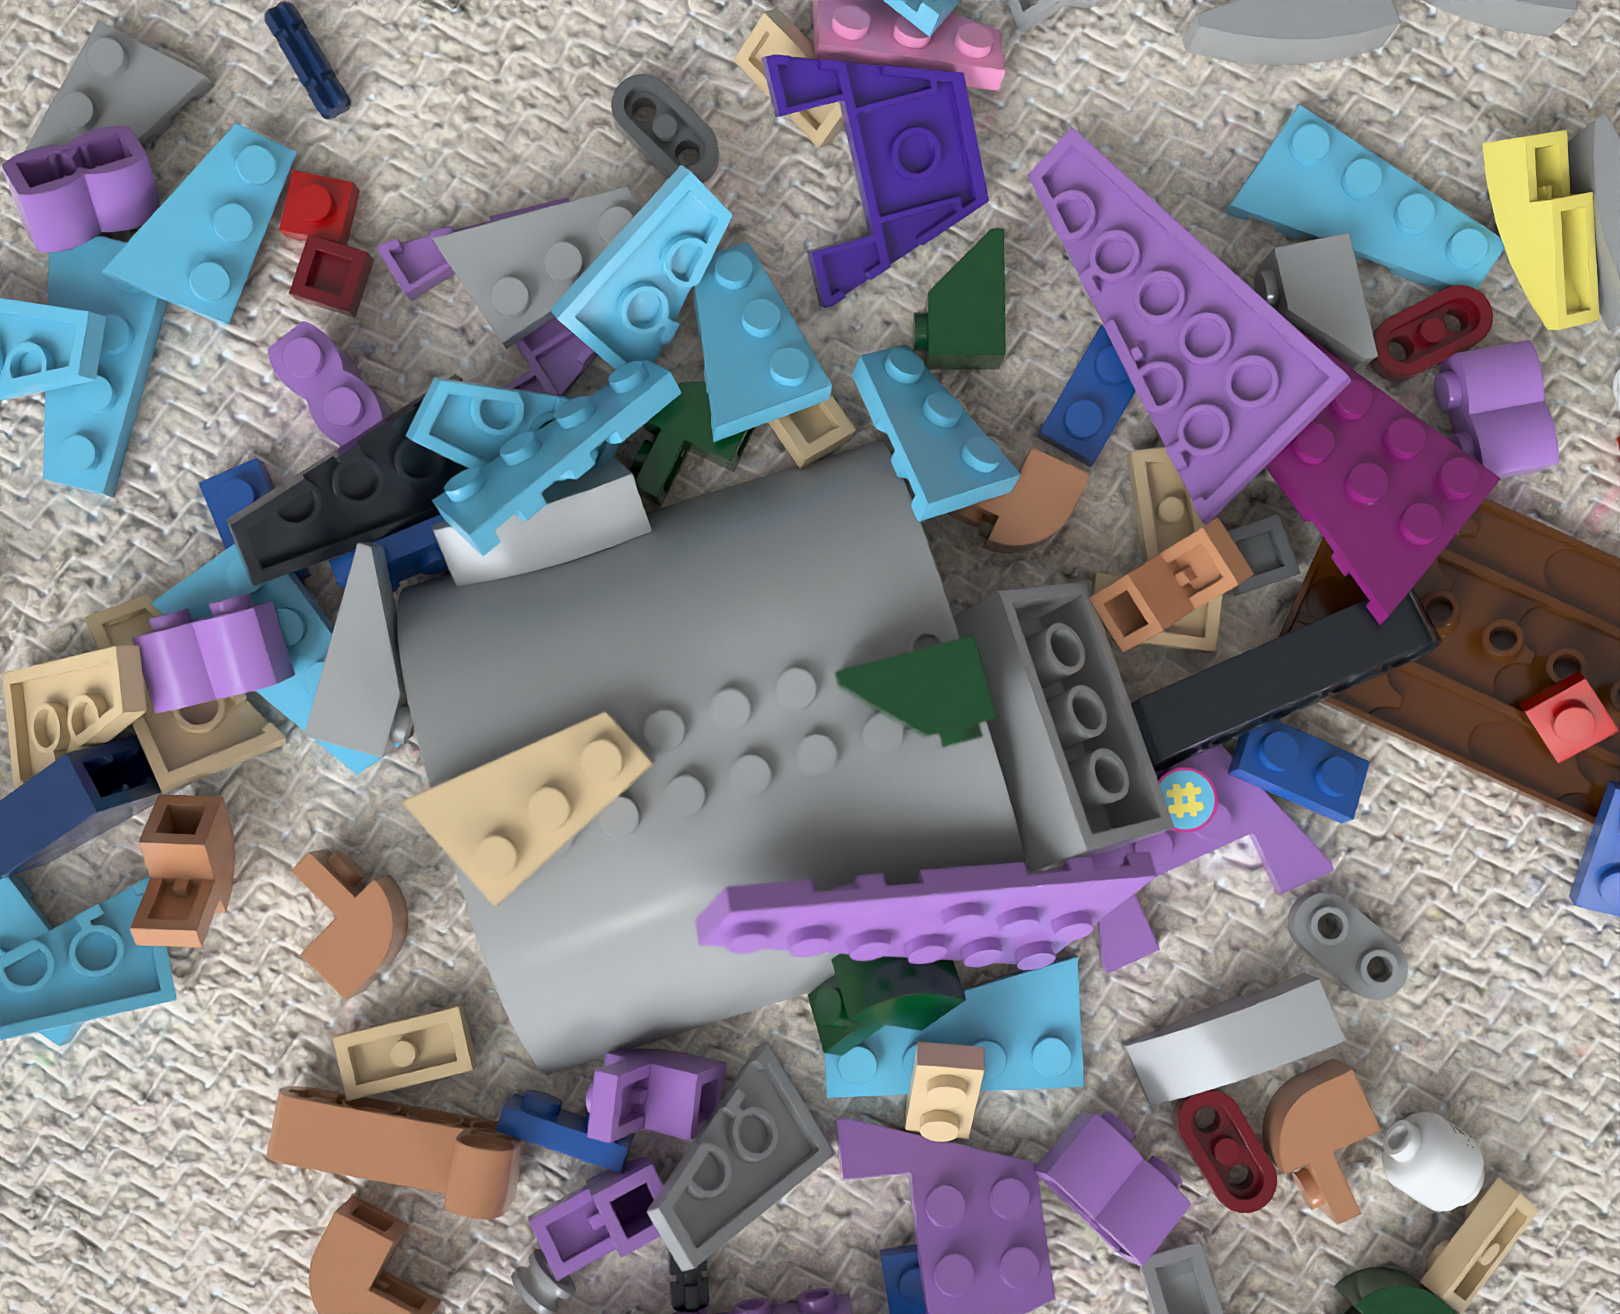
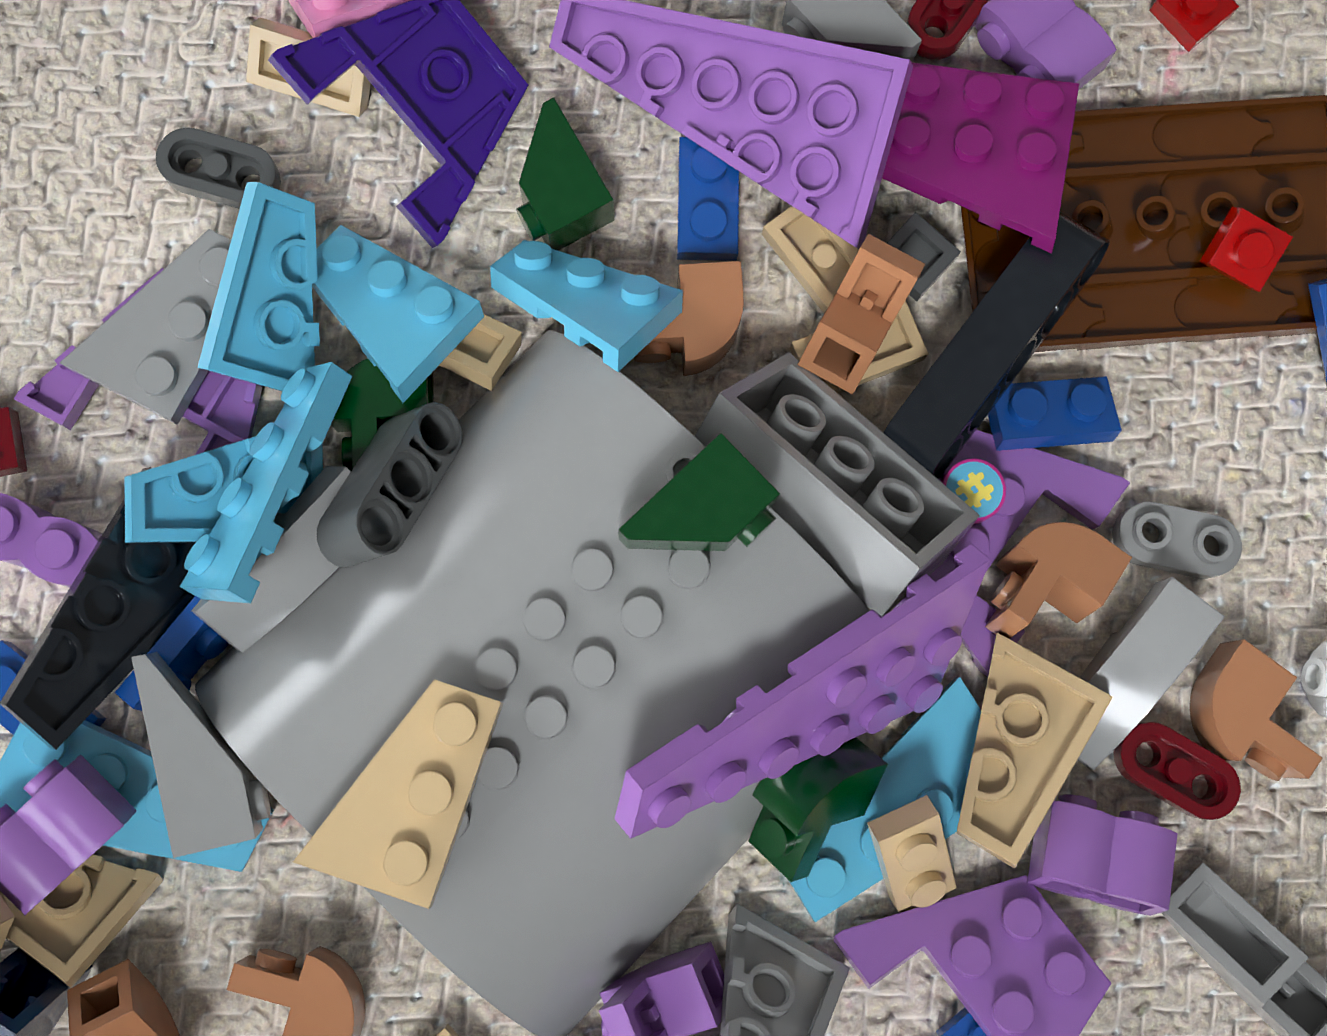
camera: 40 degrees left, 5 degrees down
none -> dark grey beam [317,402,462,568]
none -> tan wing [957,633,1113,869]
none -> nougat brick [985,522,1132,639]

